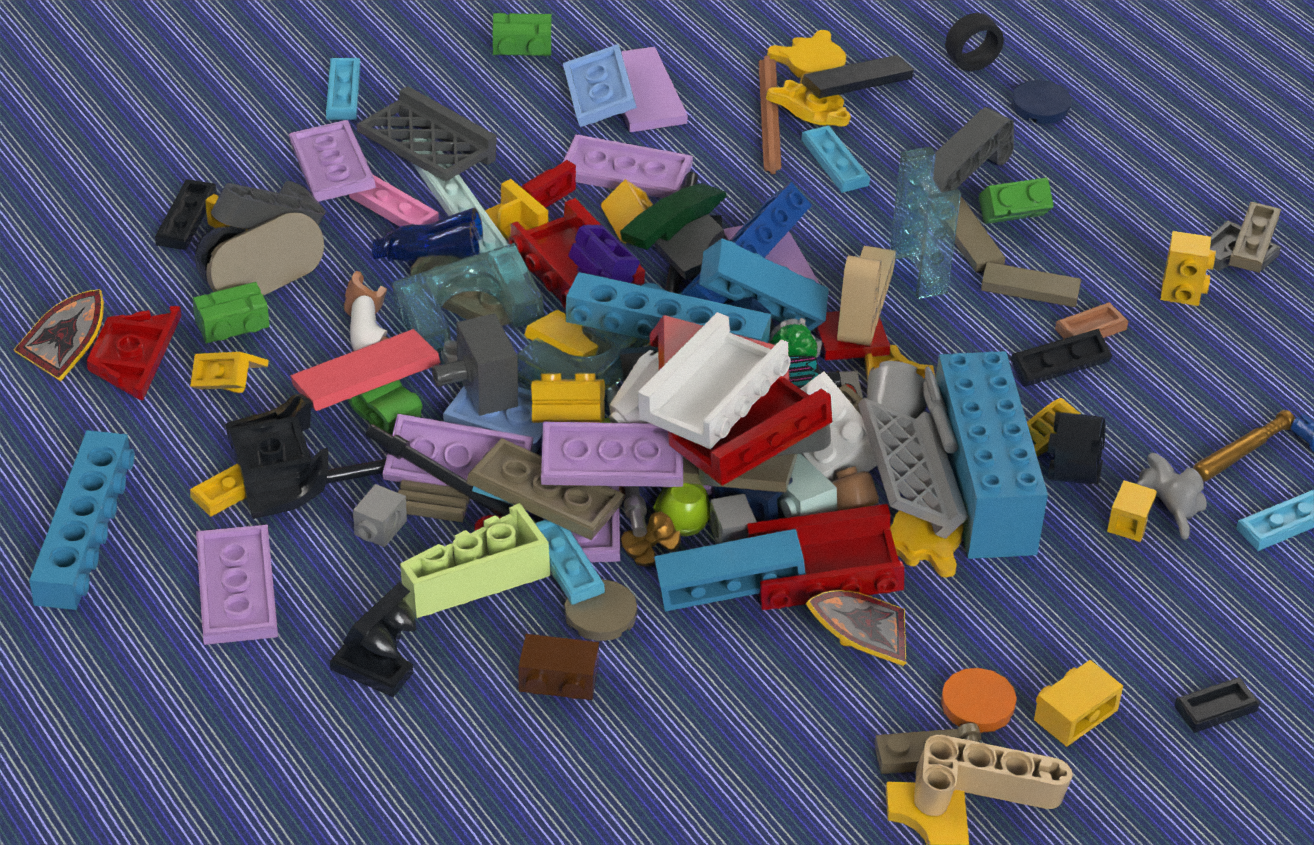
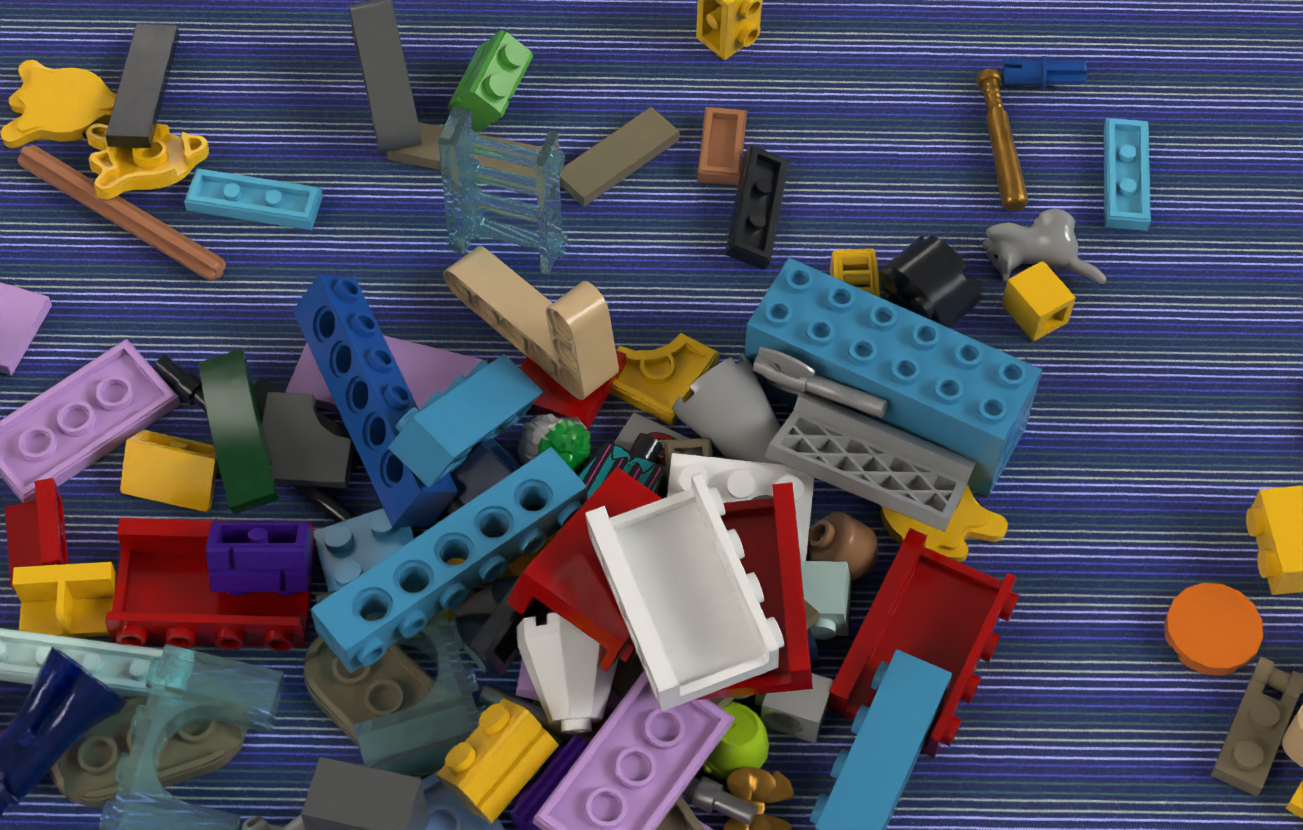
camera: 55 degrees left, 15 degrees up
yellow tile [524,310,599,365] -> none
shield [806,590,906,666] -> none

